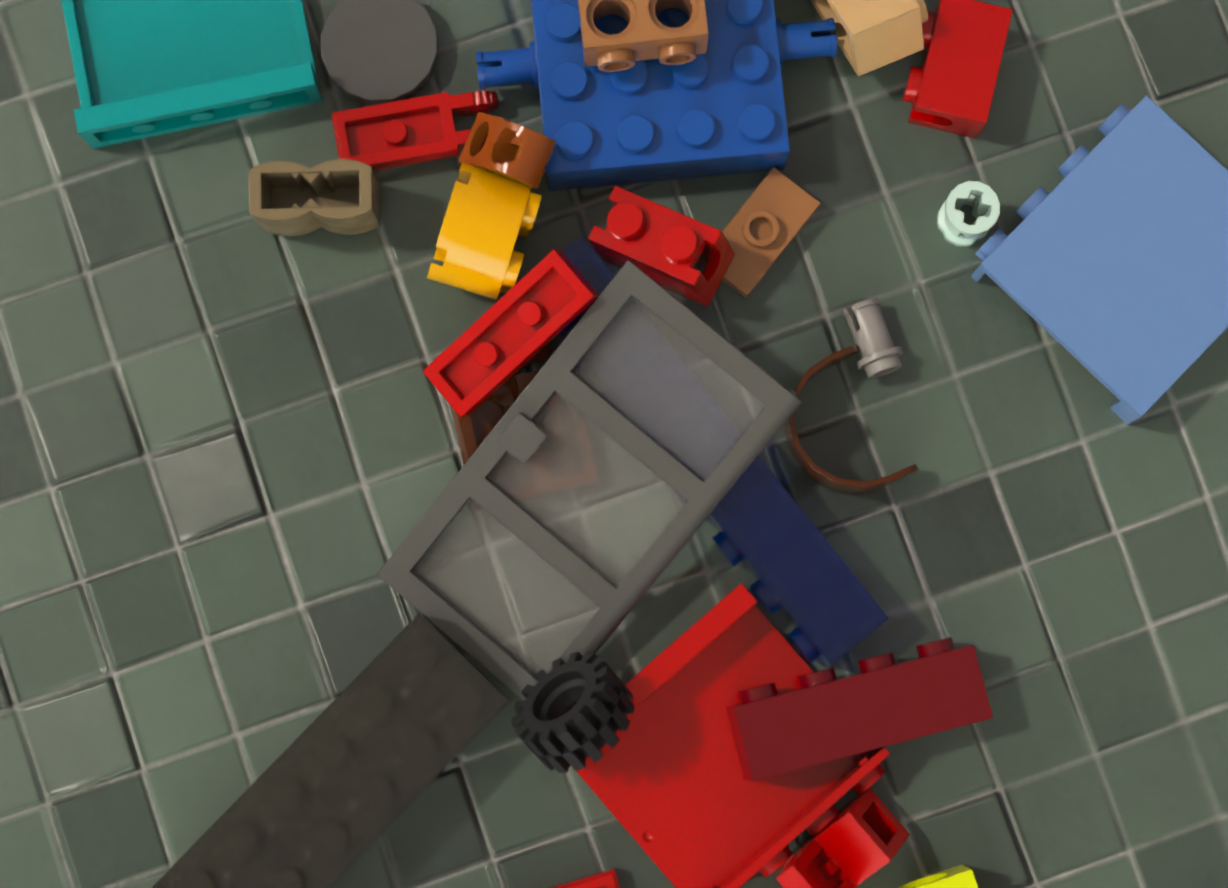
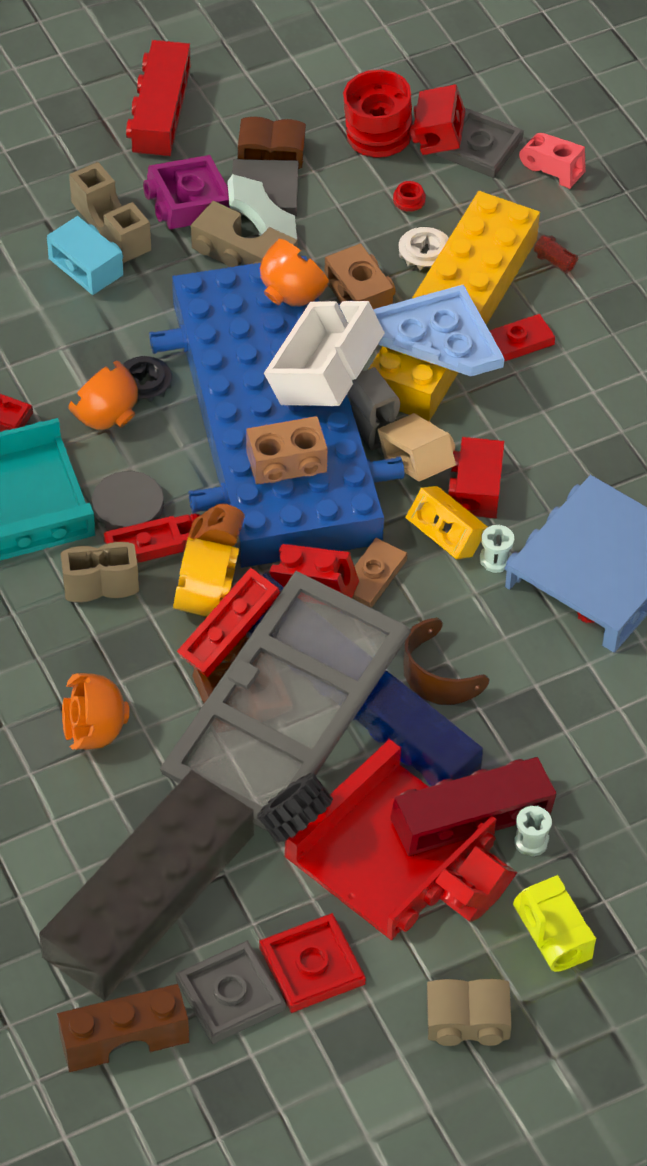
camera: 10 degrees left, 30 degrees down
light grey pin [842,298,903,379] -> none
none -> orange cylinder [62,673,129,750]
none -> yellow piece [405,486,488,559]
none -> light aqua bush [514,806,552,857]

